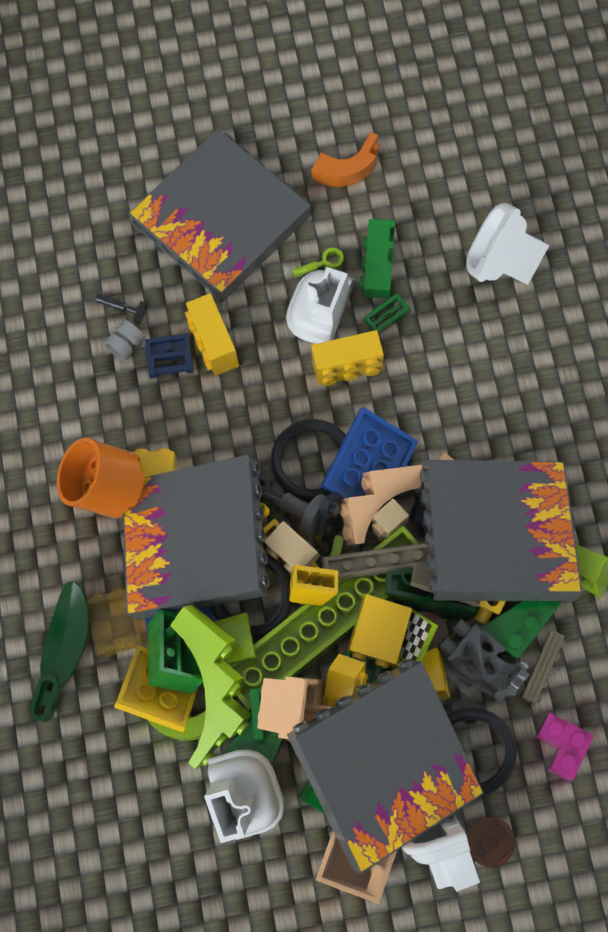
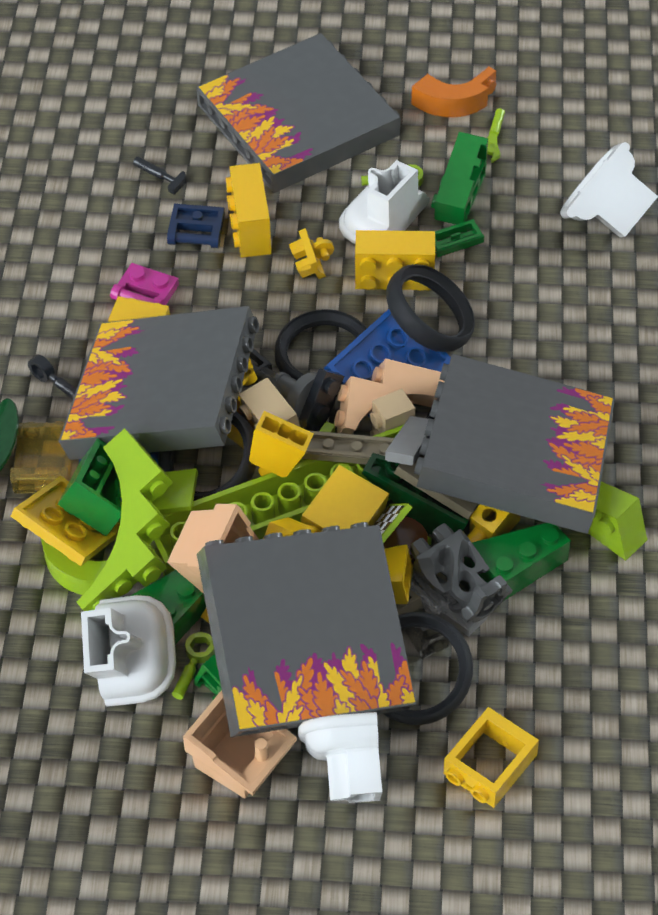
camera: 10 degrees right, 20 degrees down
orange brick [57,438,144,518] -> none
light grey wheel [104,320,145,362] -> none
green tile [250,689,265,742] -> none
reddish brown tile [467,817,515,867] -> none
dark tan piece [521,630,566,705] -> none
dark pink brick [535,713,594,782] -> none
none -> black piece [28,354,77,399]
none -> dark pink plate [110,263,179,305]
none -> lime piece [172,632,215,700]
none -> yellow hips [289,228,334,279]
none -> light grey tile [385,416,430,466]
none -> black tyre [386,264,475,352]
none -> yellow window [443,707,539,808]
none -> lime piece [487,108,505,163]

